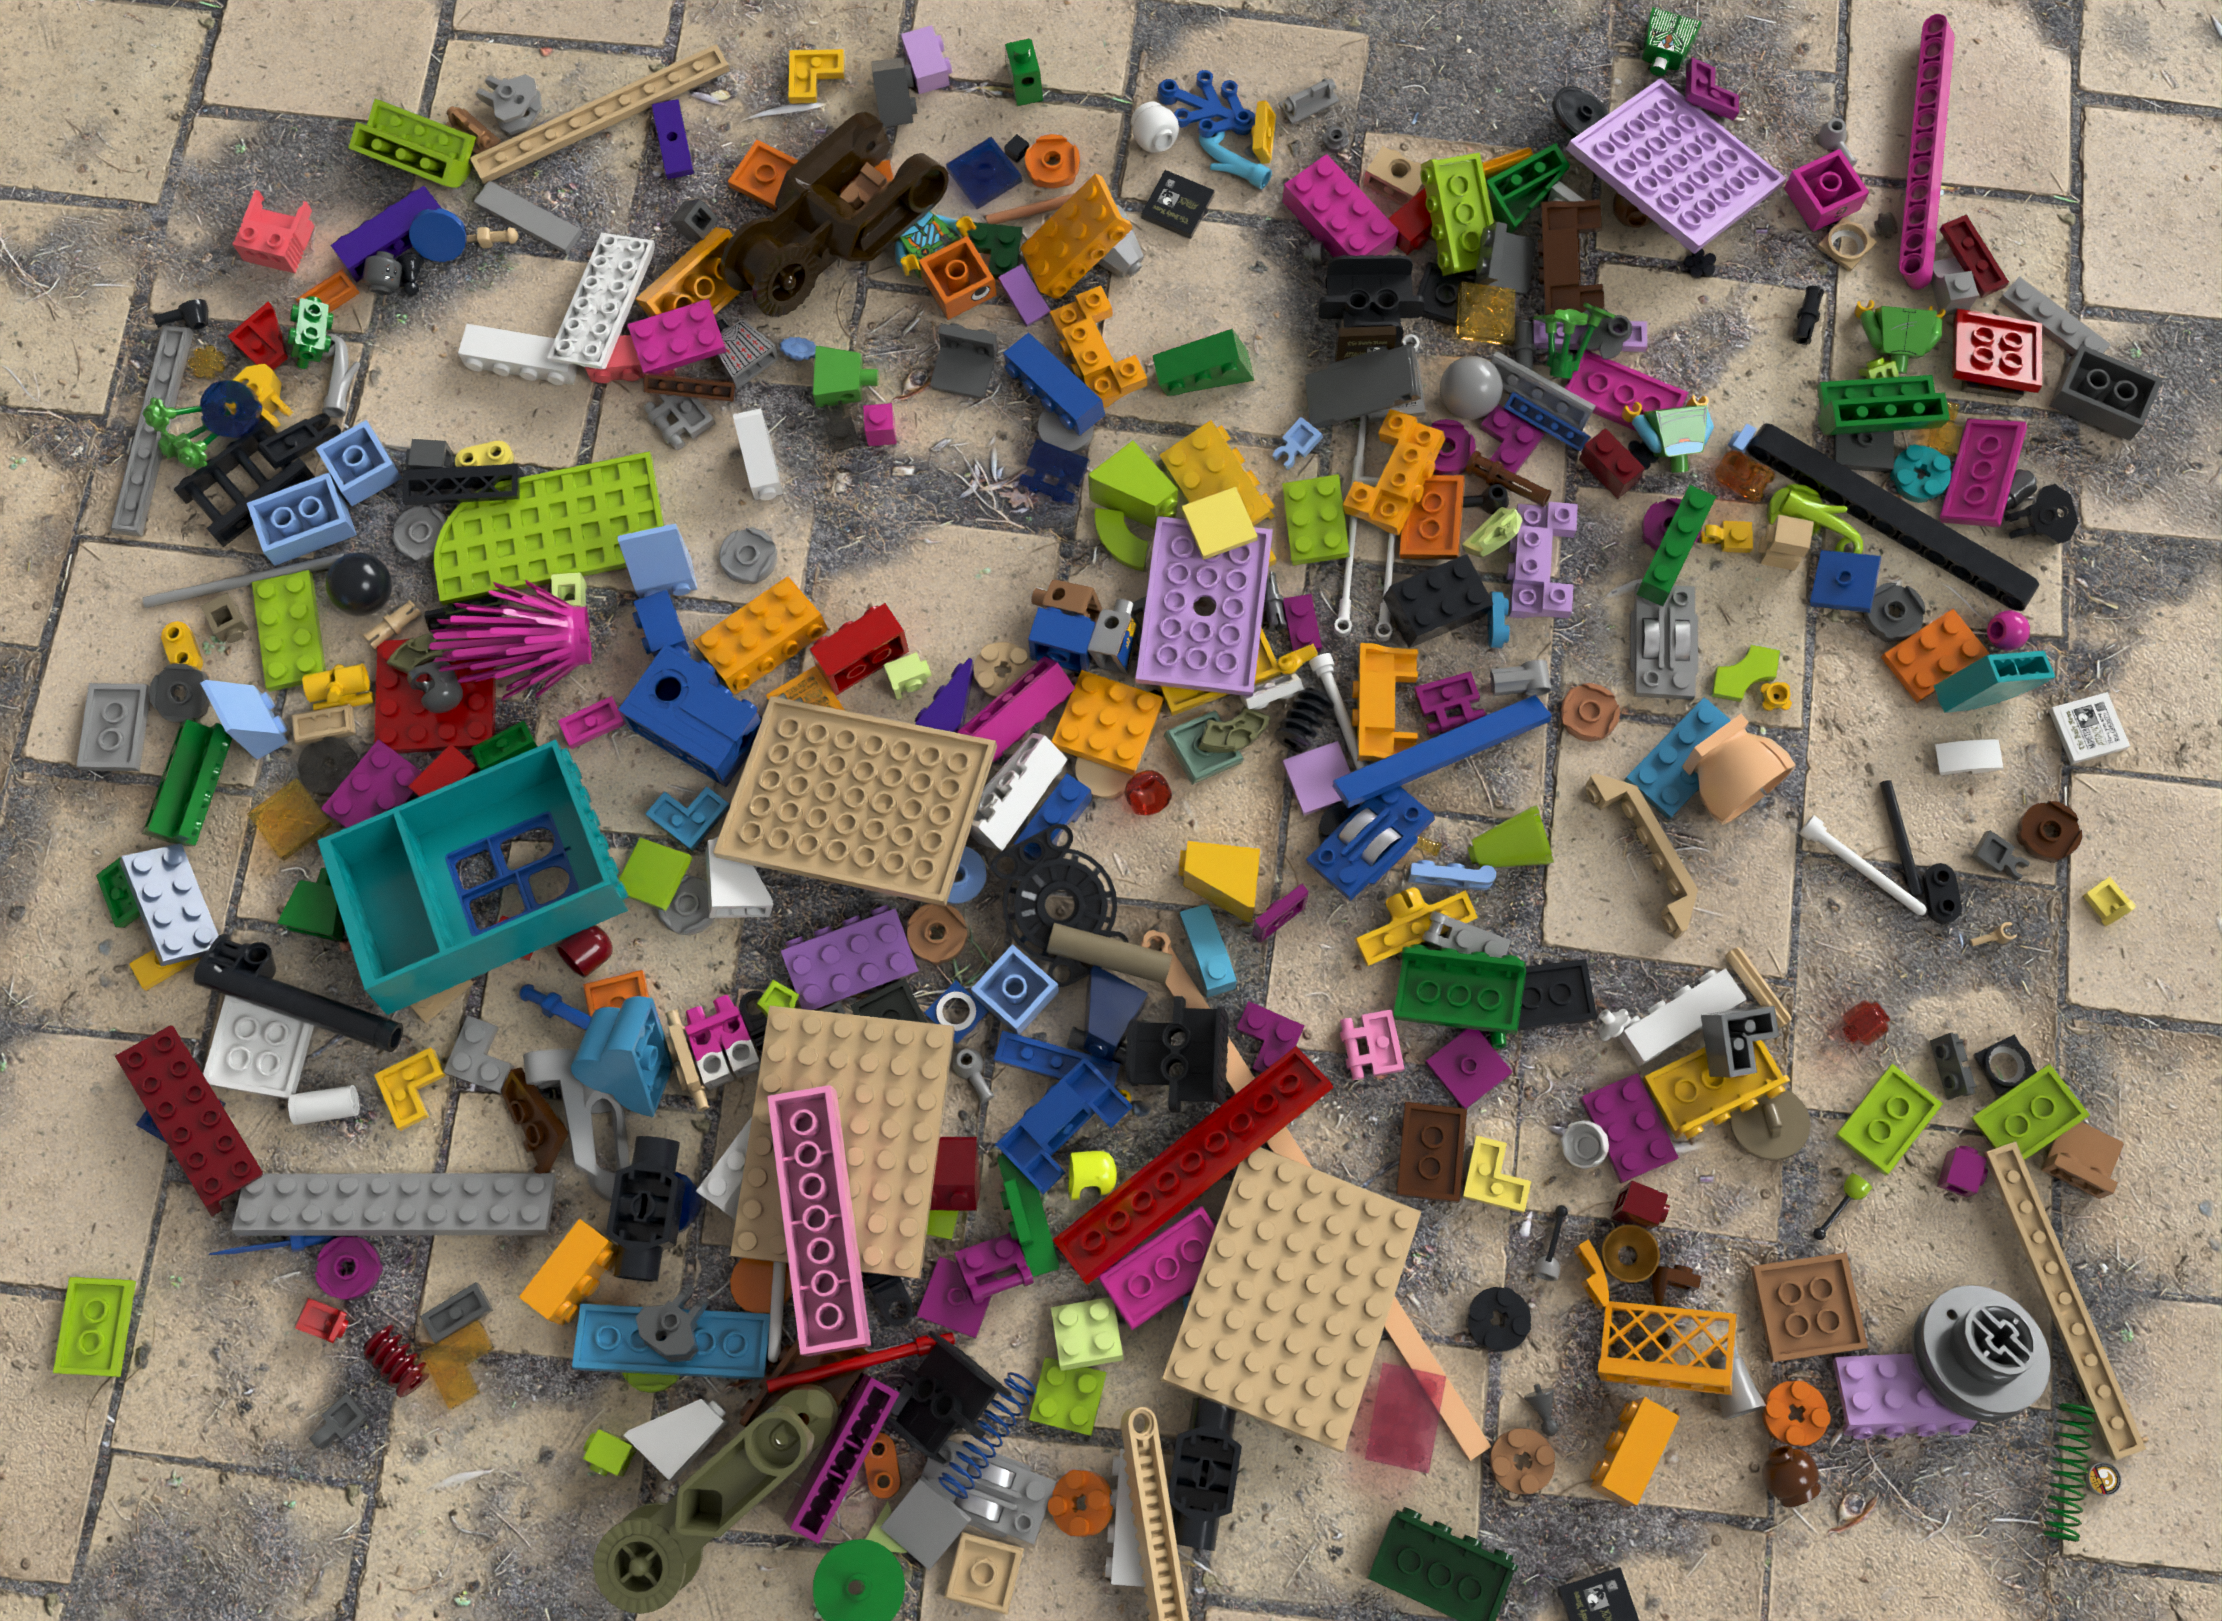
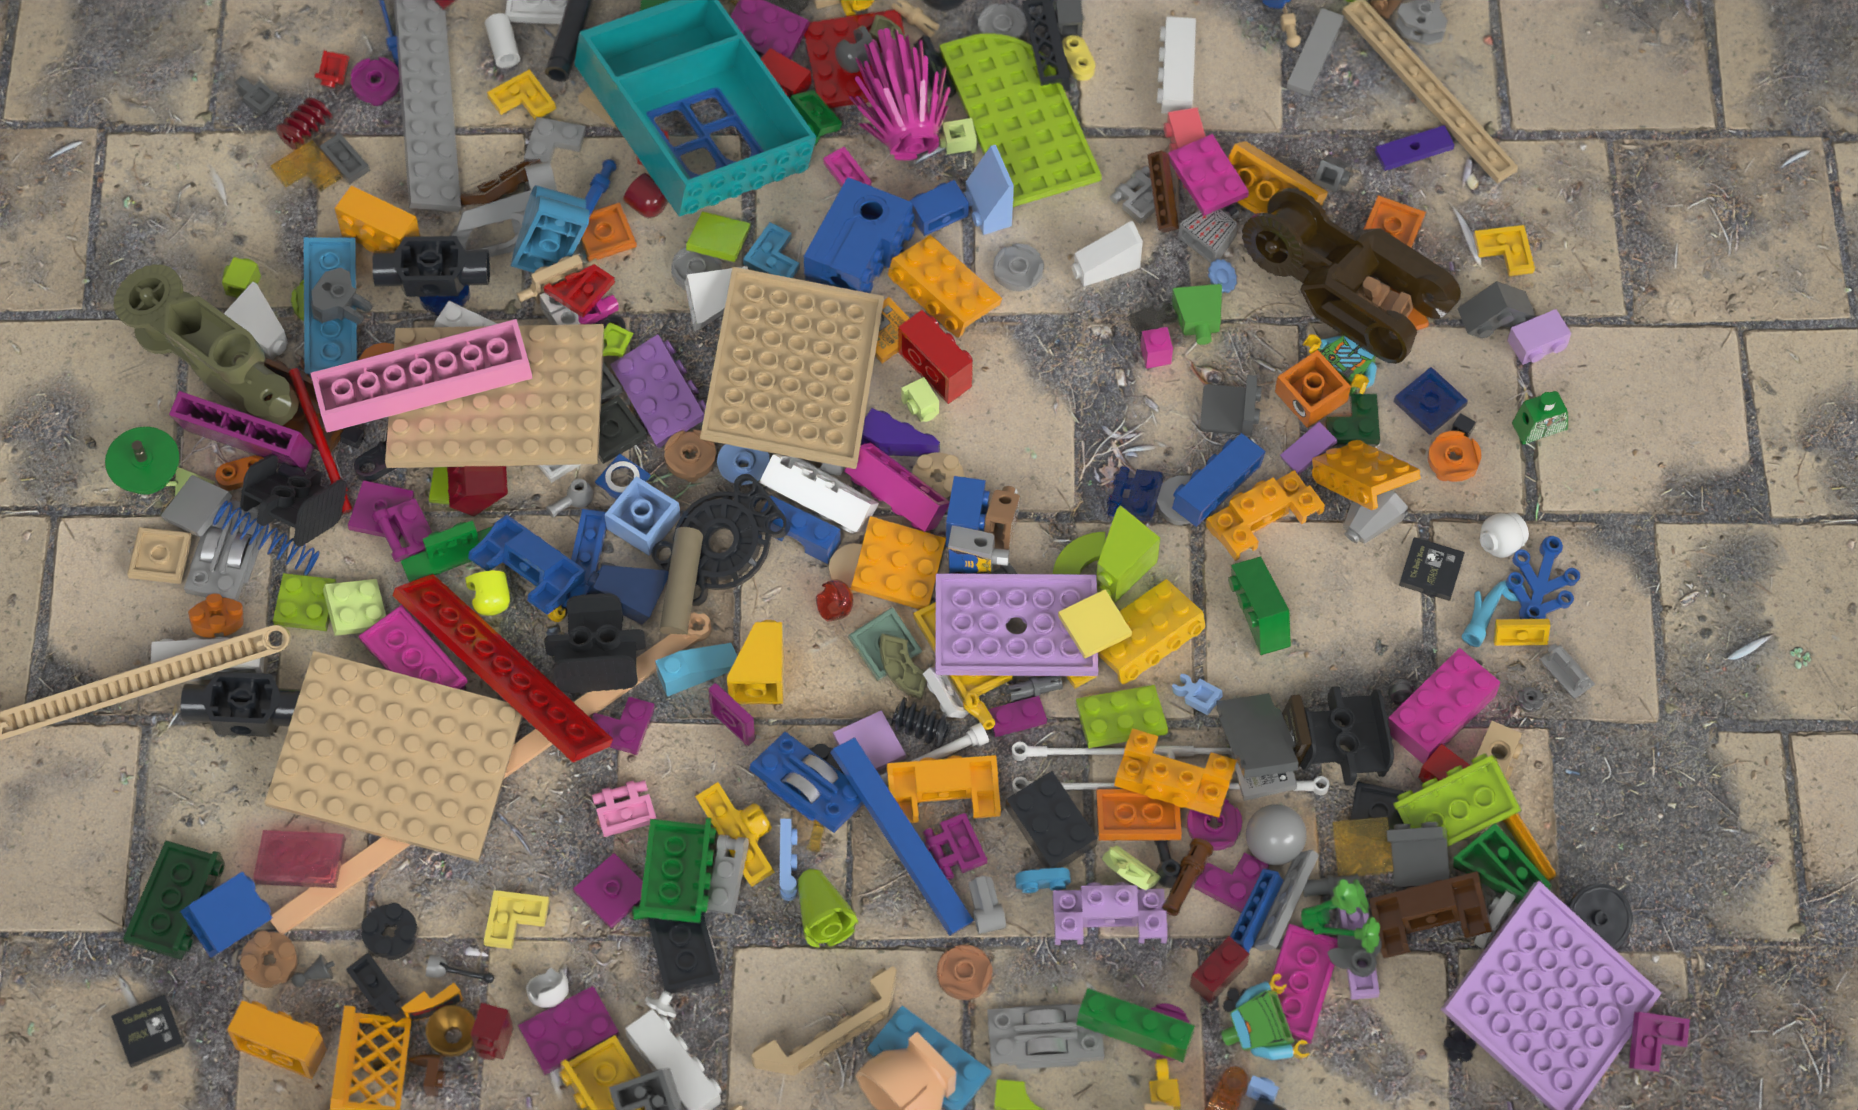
camera: 80 degrees right, 10 degrees down
white plate [547,233,655,369] -> none
nougat bar [985,193,1075,224] -> none
reddish brown plate [1396,1102,1467,1203] -> none
green torso [1642,7,1702,77] -> none
none -> blue brick [180,871,273,958]
none -> black hinge [346,952,404,1023]
none -> red wing [543,264,615,318]

